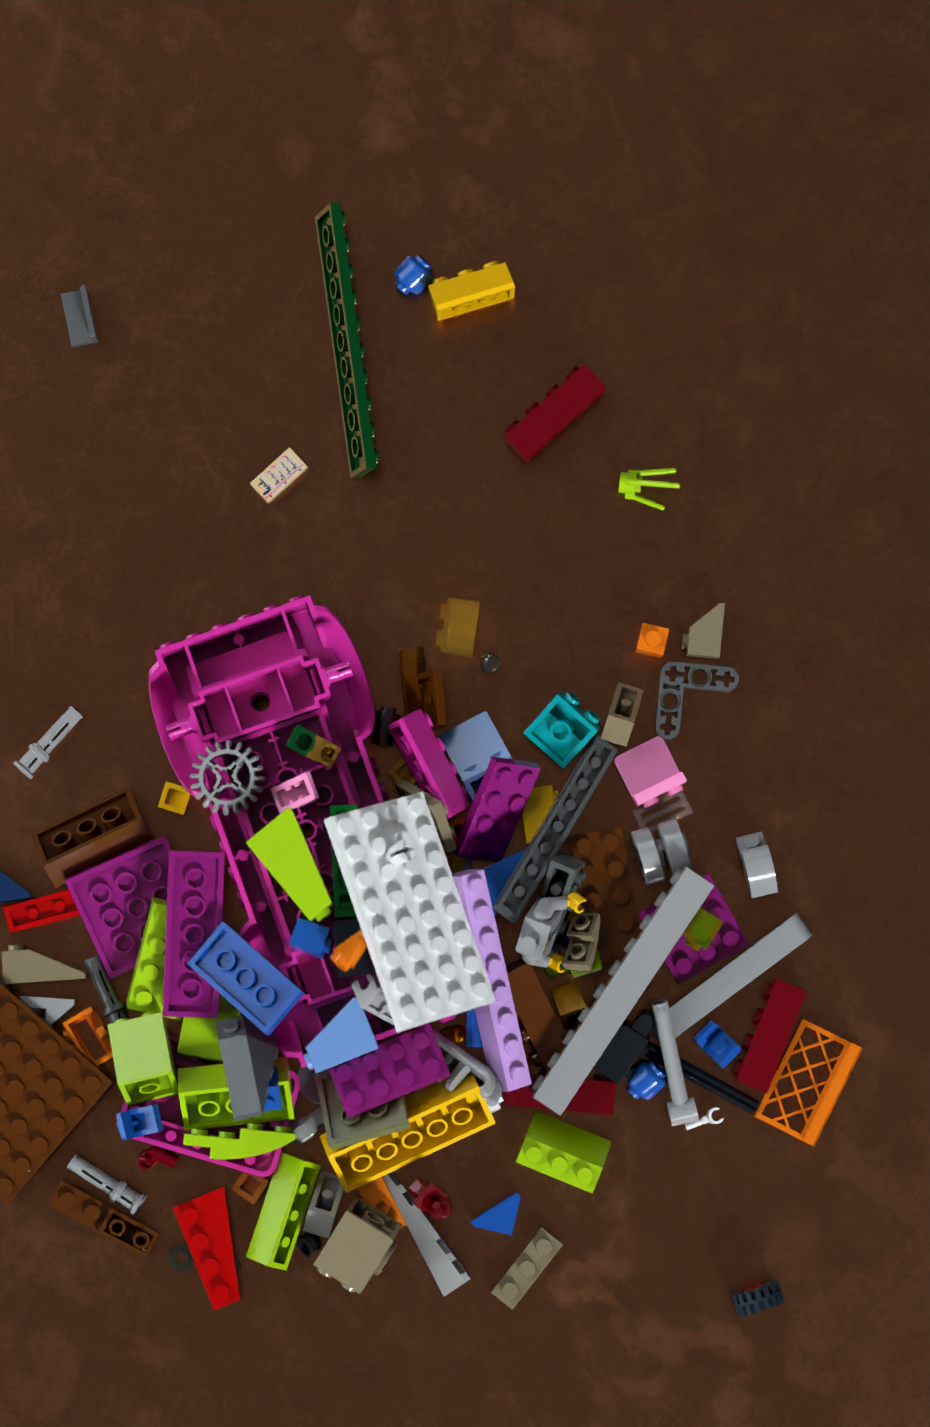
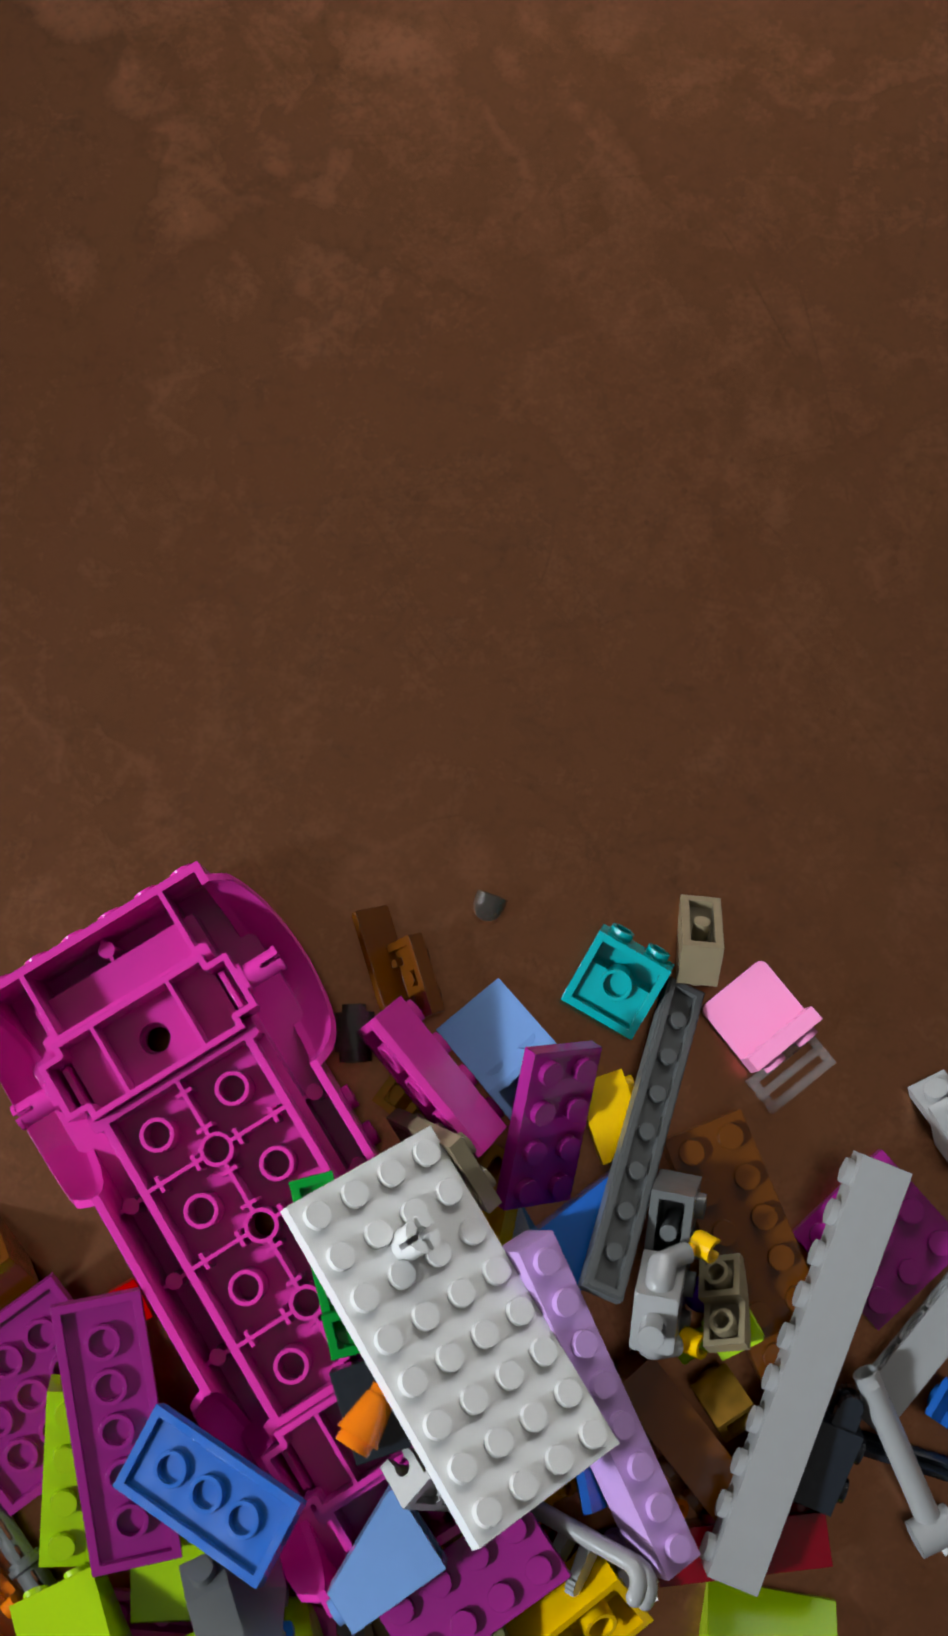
camera: 10 degrees left, 5 degrees down
yellow plate [158,781,191,815] -> none
light grey gear [190,740,265,815] -> none
lime slope [246,807,334,923] -> none
tan tile [250,447,308,504] -> none
bright pink slope [270,772,320,814] -> none
leg [285,724,341,768] -> none
blue brick [289,918,334,959] -> none
dark green plate [315,202,379,478] -> none
blue head [394,254,434,295] -> none
yellow slope [428,261,515,321] -> none
clear yellow brick [435,597,480,658] -> none
dark red brick [504,364,606,463] -> none
lime plant [619,468,680,510] -> none
blue head [626,1059,666,1100] -> none
light grey wheel [630,819,692,887] -> none
orange brick [635,623,669,658] -> none
dark grey beam [655,661,739,740] -> none
dark tan slope [681,603,725,660] -> none
clear neon green brick [682,907,724,952] -> none

